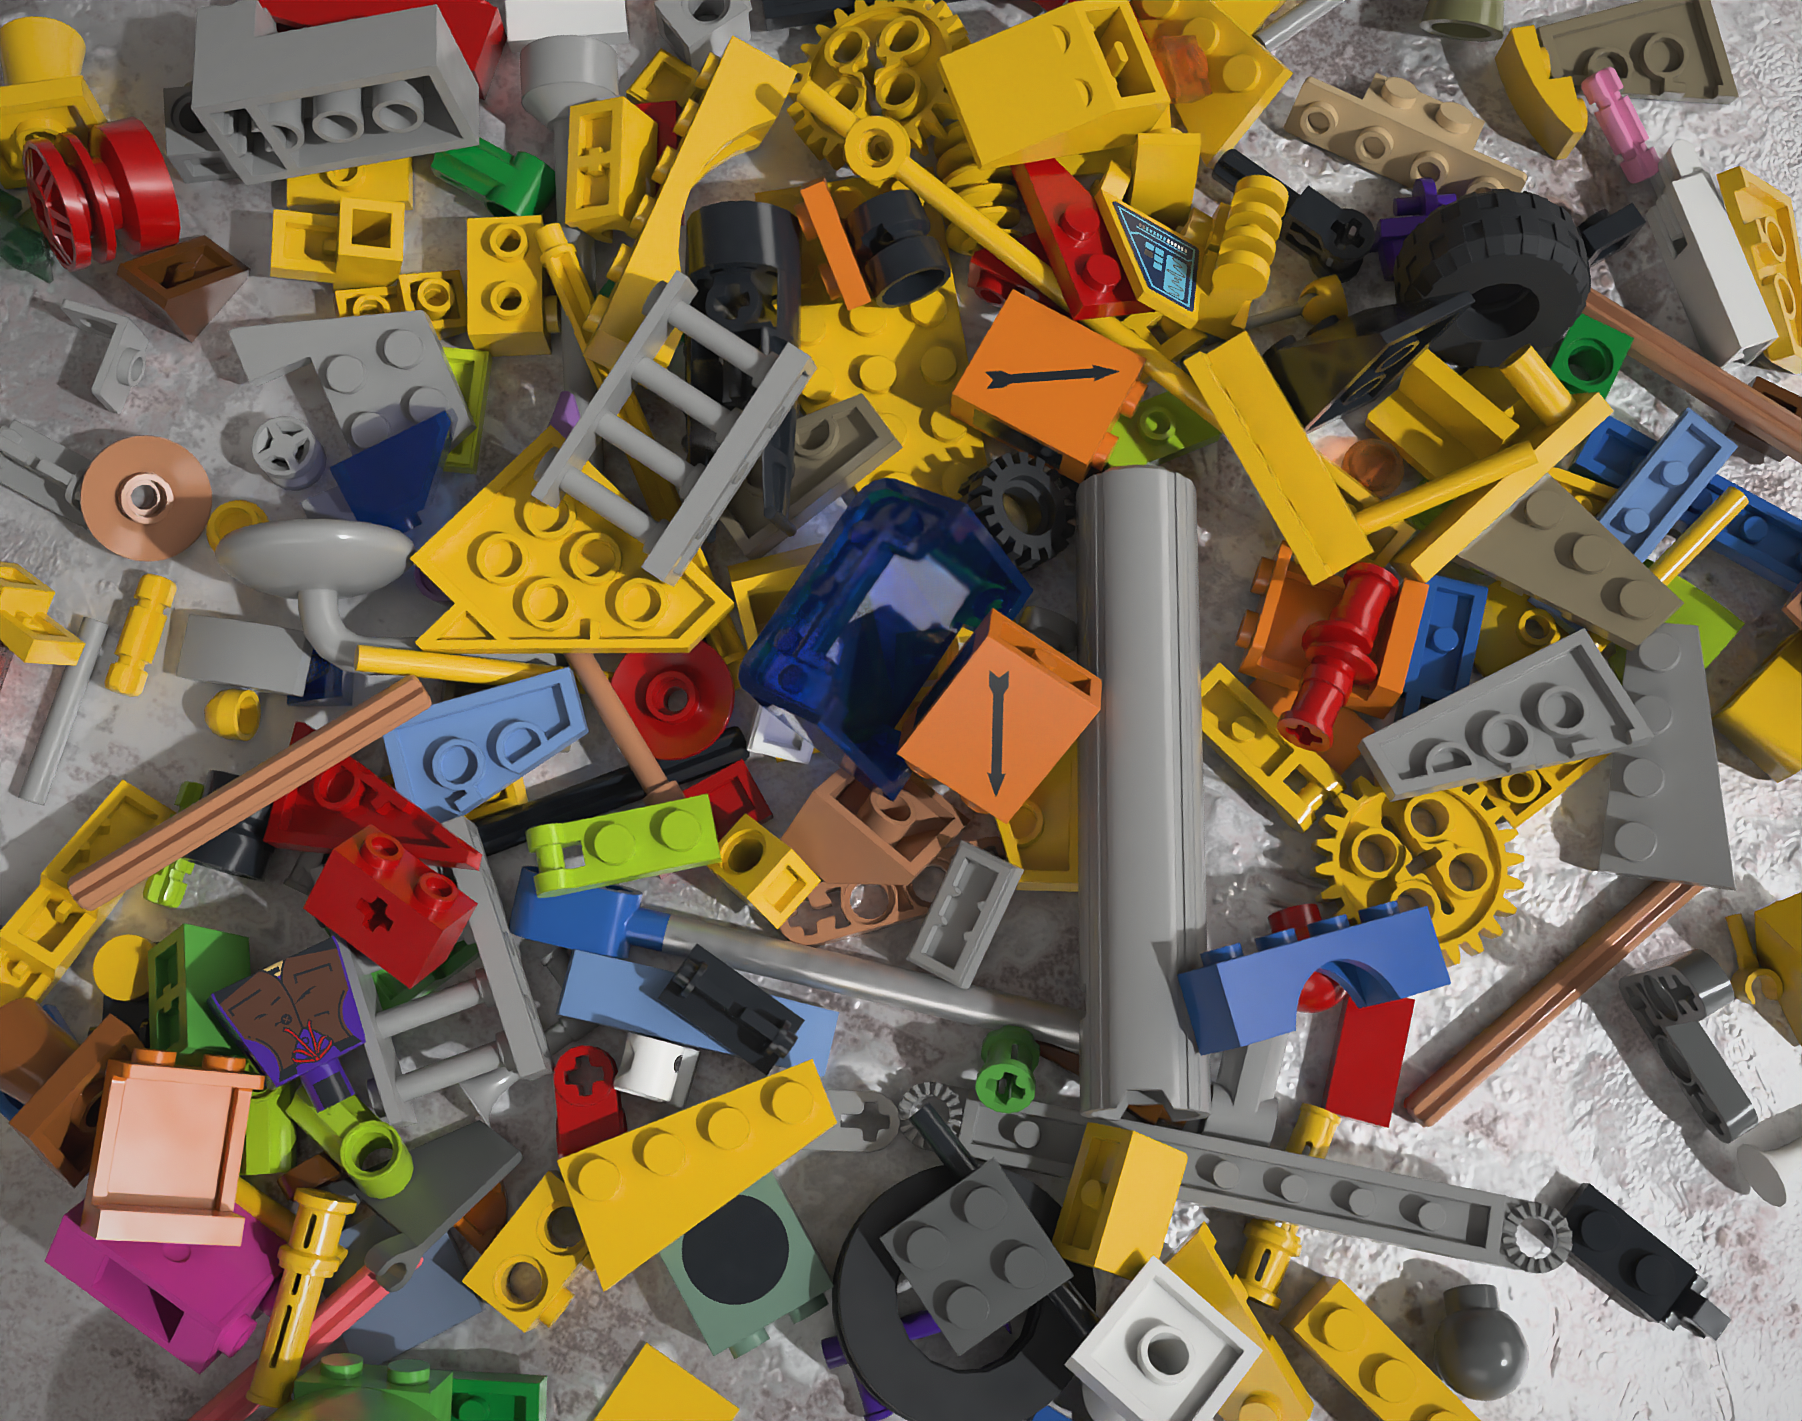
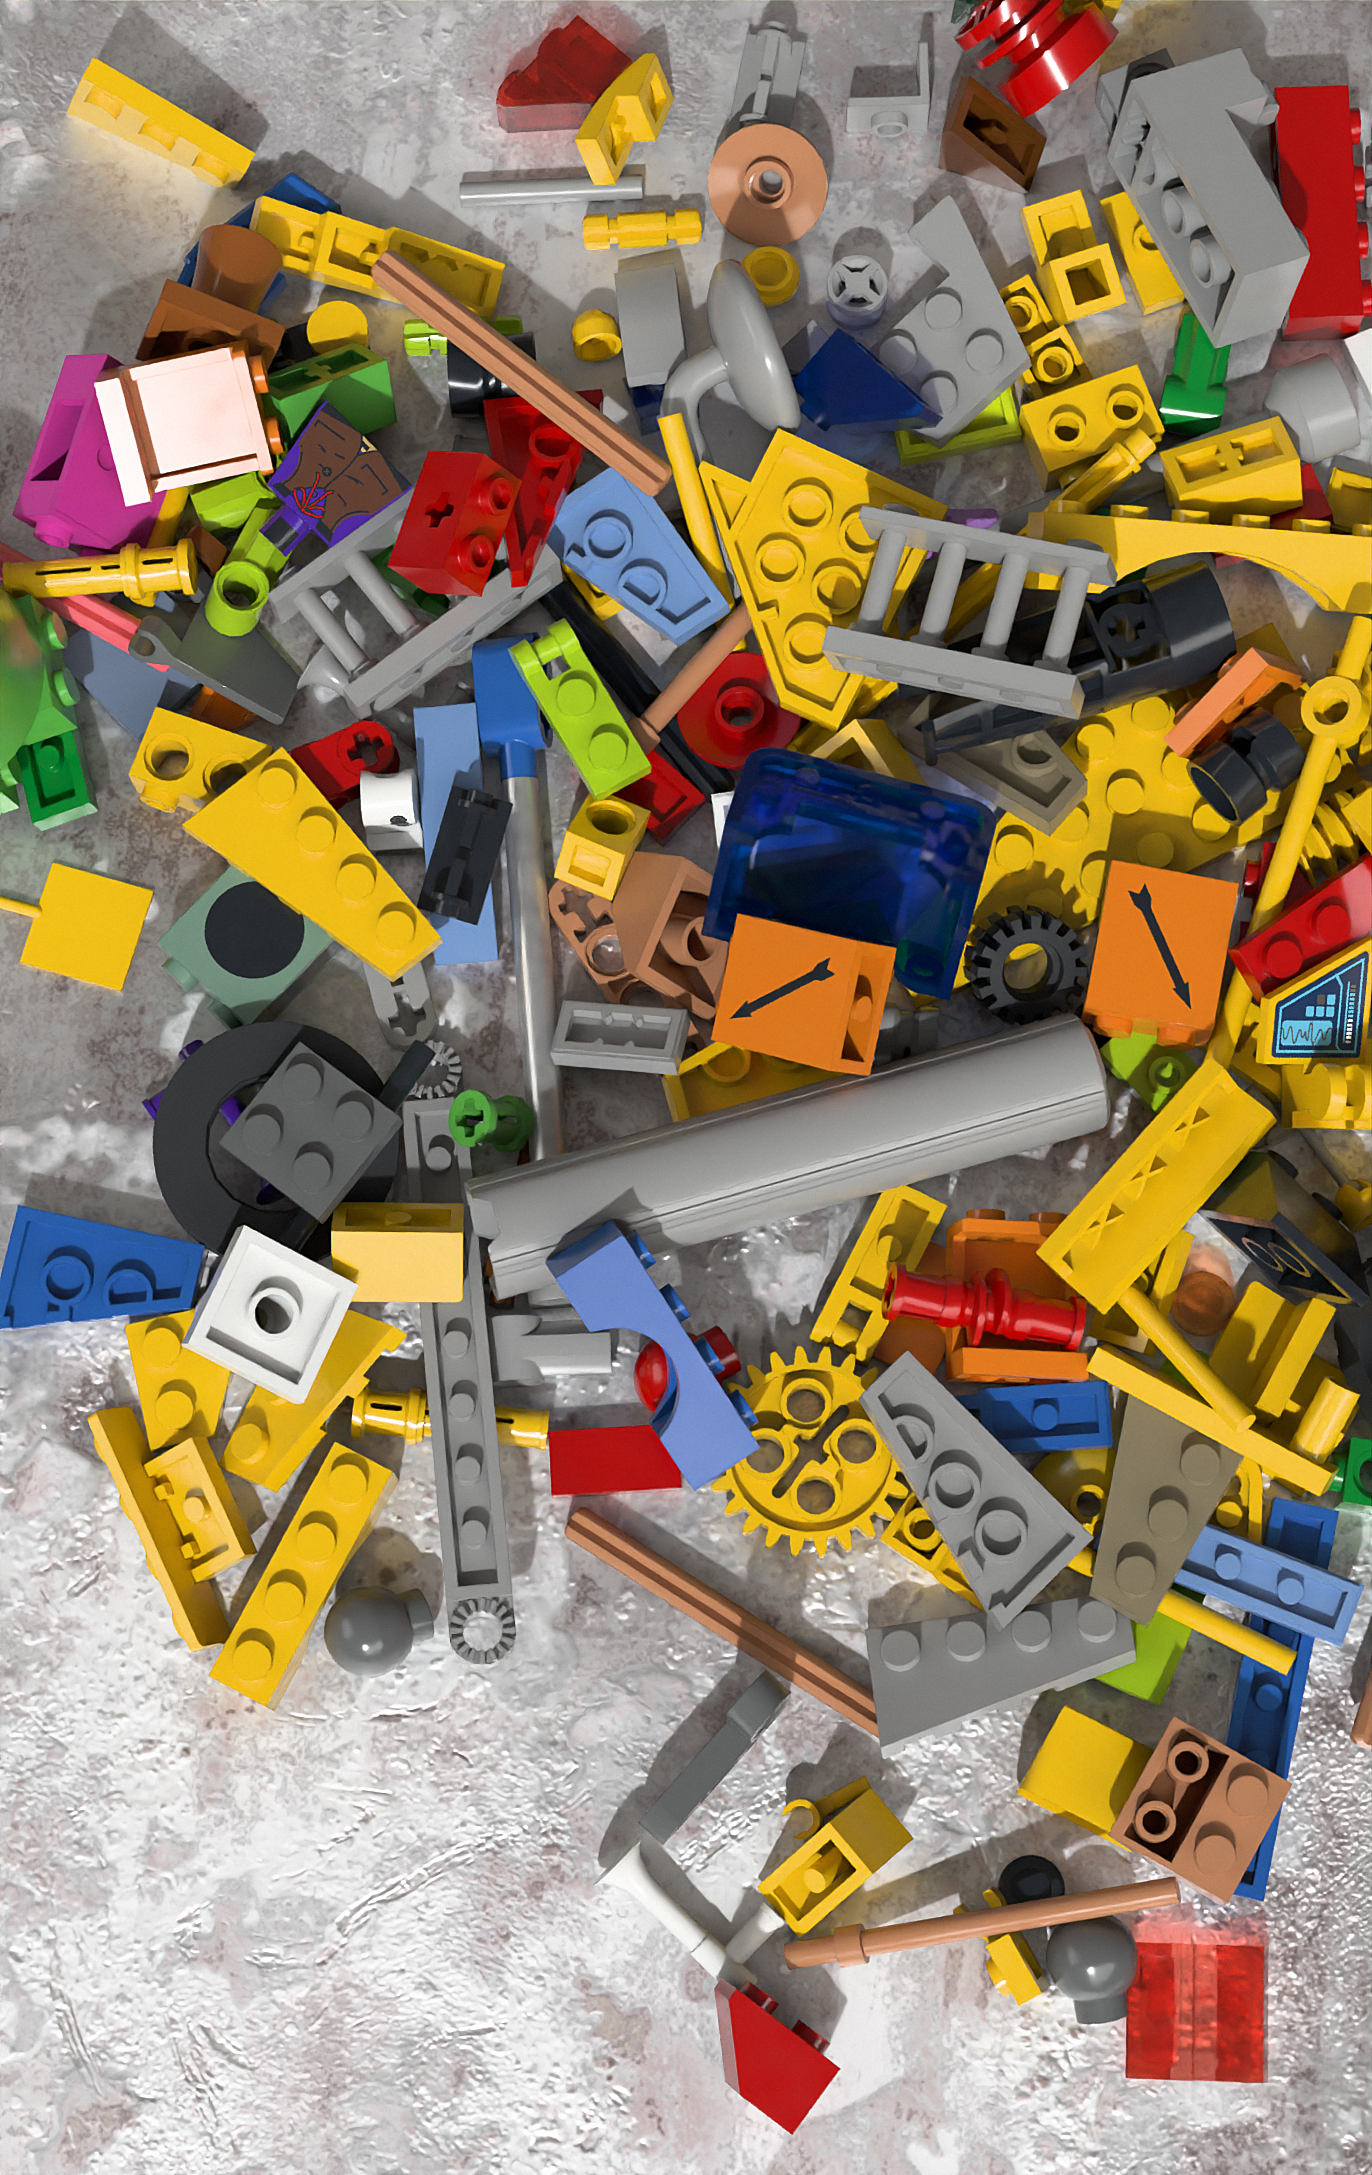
camera: 80 degrees right, 0 degrees up
black hinge [1544,1183,1731,1341] -> none

